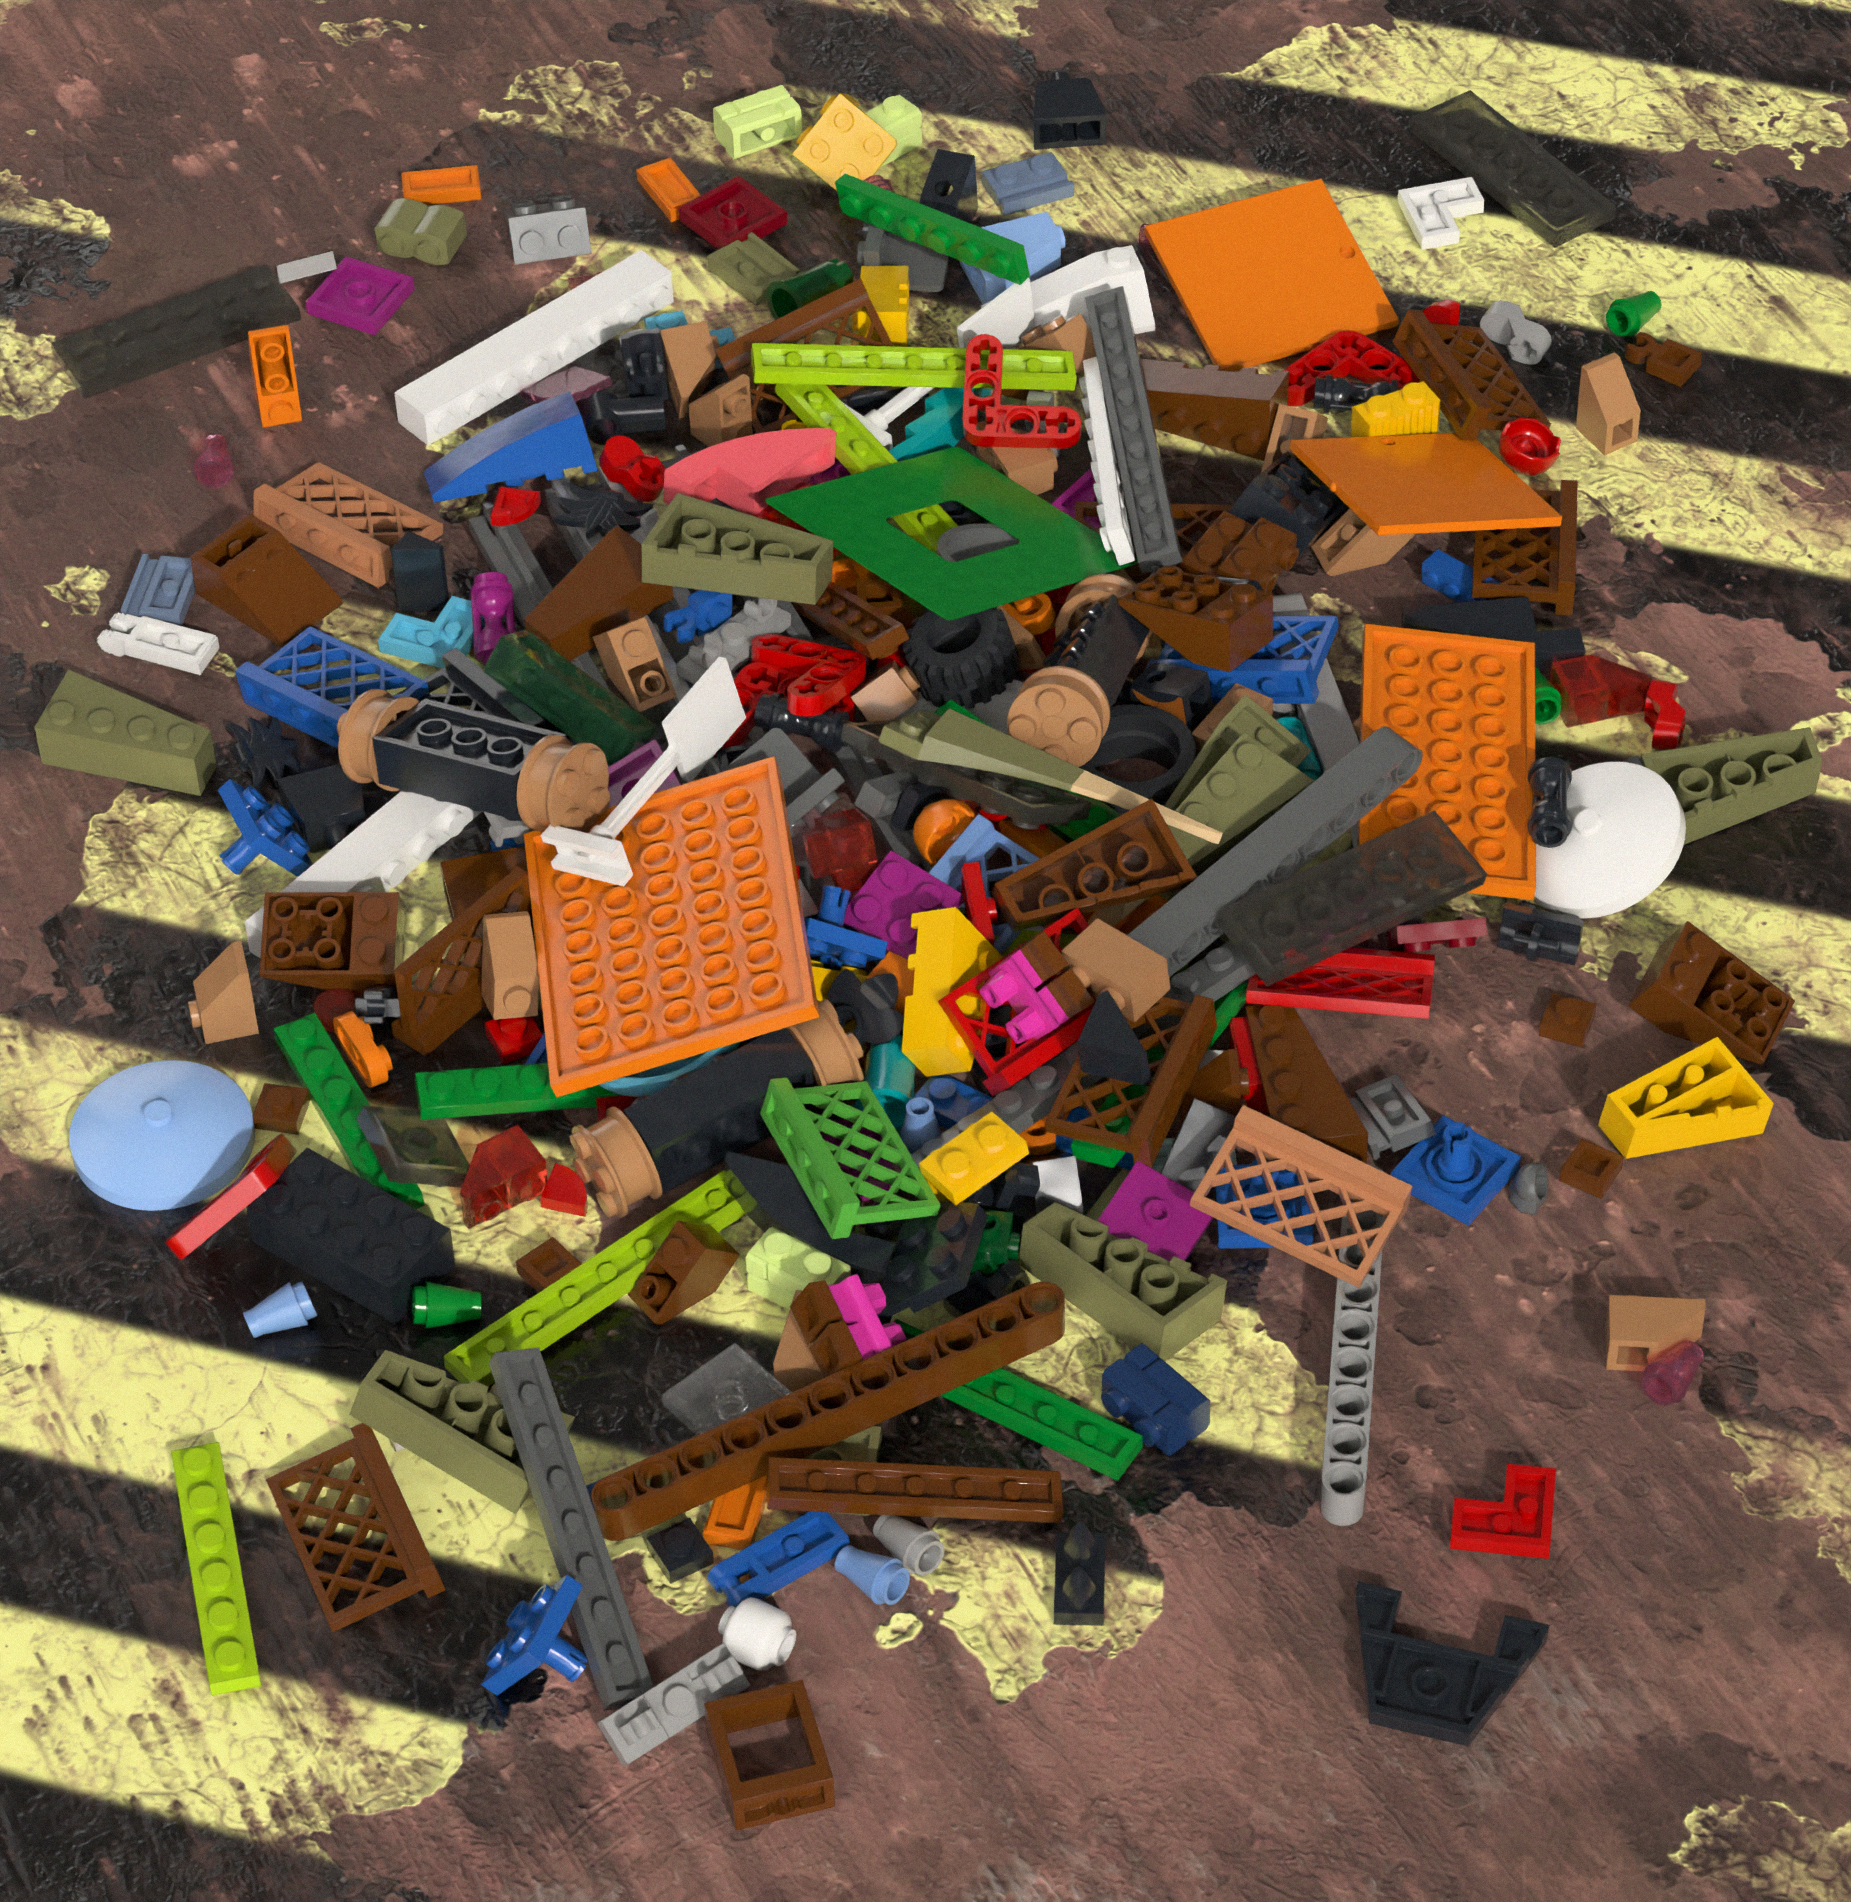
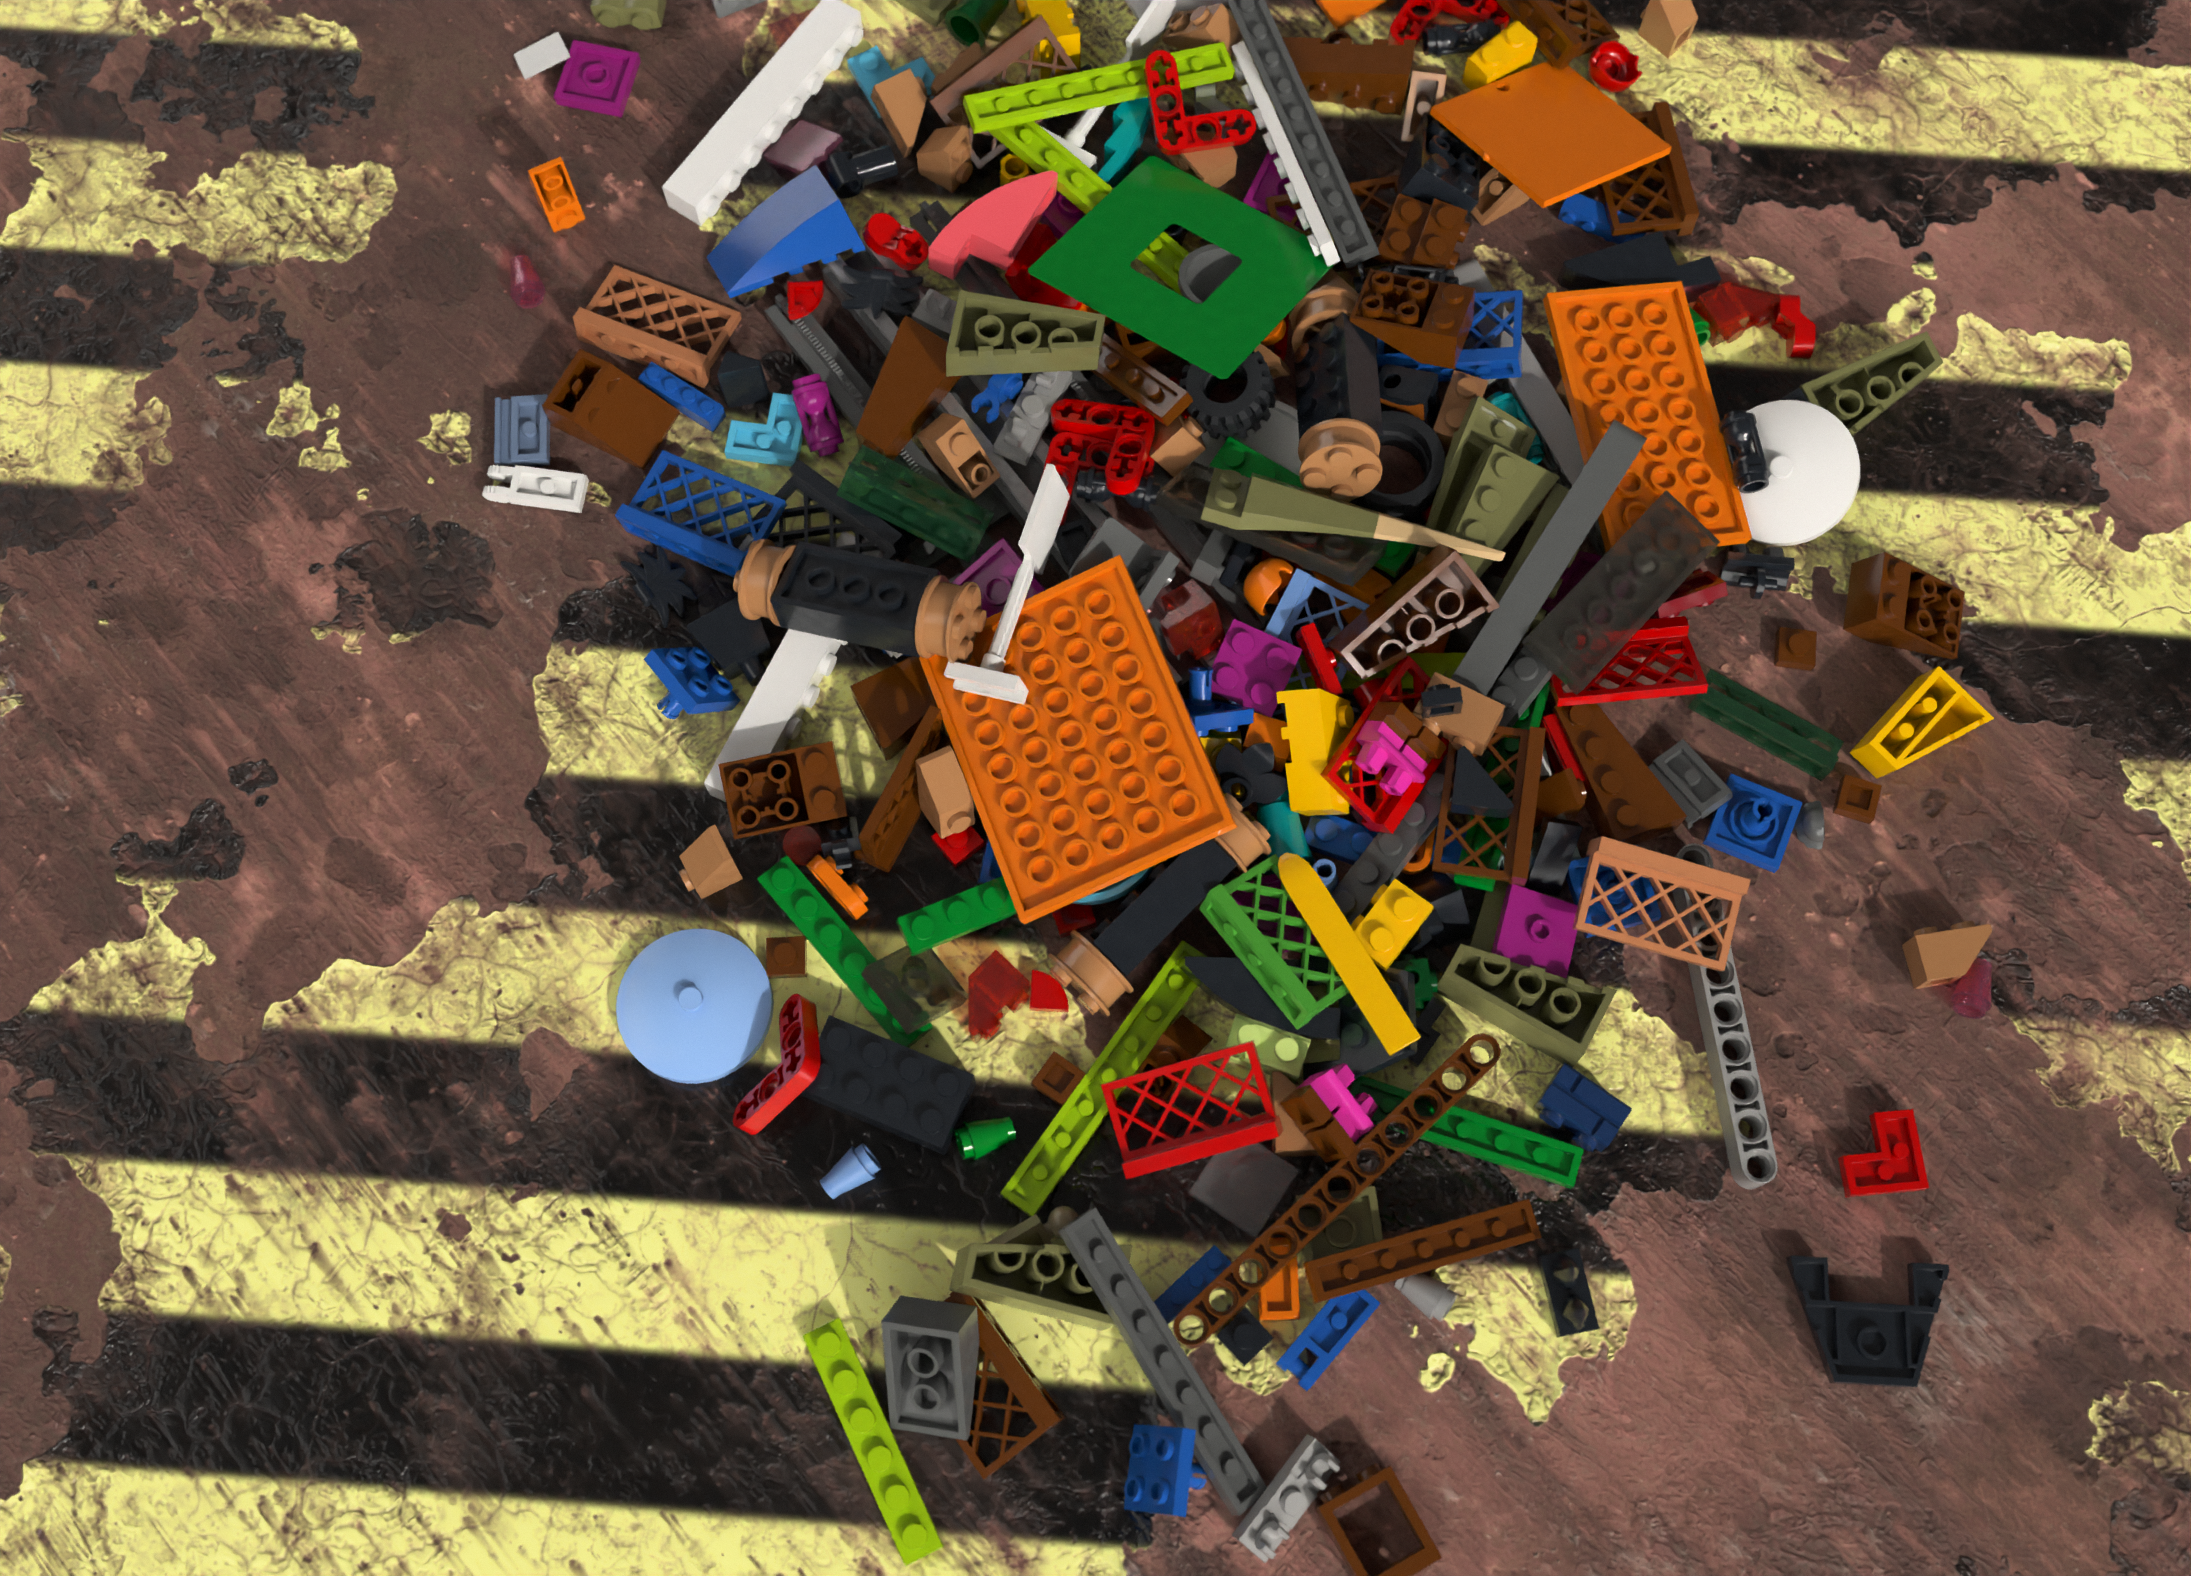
camera: 15 degrees left, 25 degrees up
olive wedge [35,669,217,796] -> none
clear smoke plate [51,264,301,399] -> none
black hips [619,328,669,400] -> none
white head [718,1597,796,1671] -> none
medium blue cone [835,1545,910,1605] -> none
none -> blue piece [638,361,726,432]
none -> dark grey slope [881,1296,979,1440]
none -> red fence [1101,1040,1283,1179]
none -> yellow piece [1278,852,1421,1056]
none -> black plate [1419,684,1463,719]
none -> clear green fence [1688,669,1844,781]

